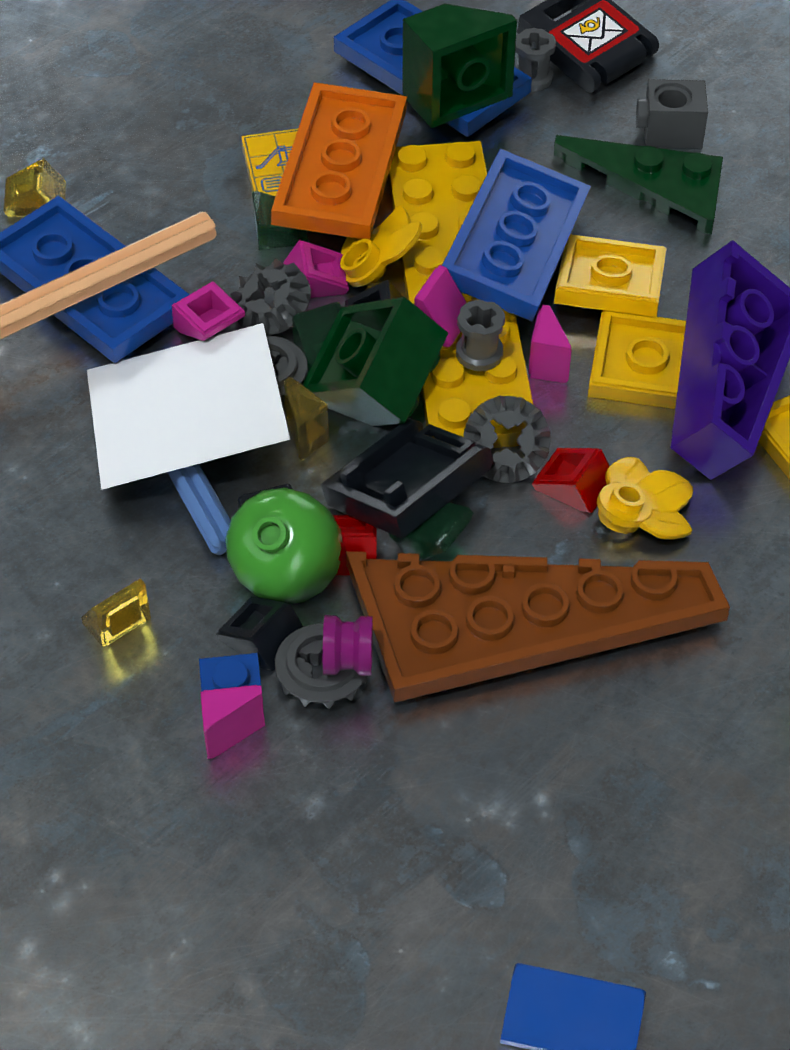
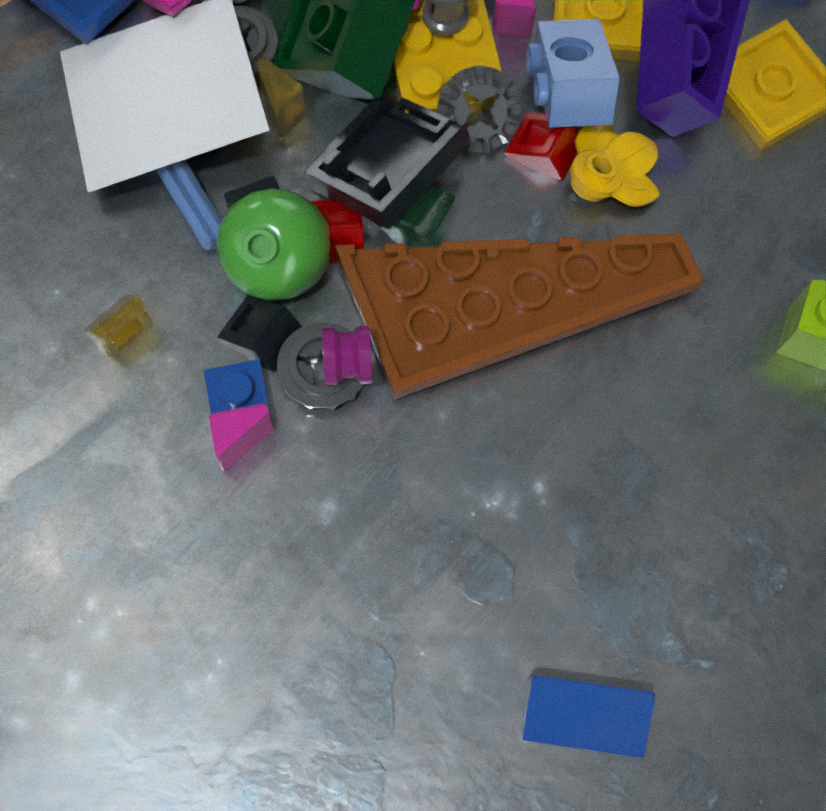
camera: 10 degrees left, 20 degrees up
none -> medium blue brick [526,19,619,127]

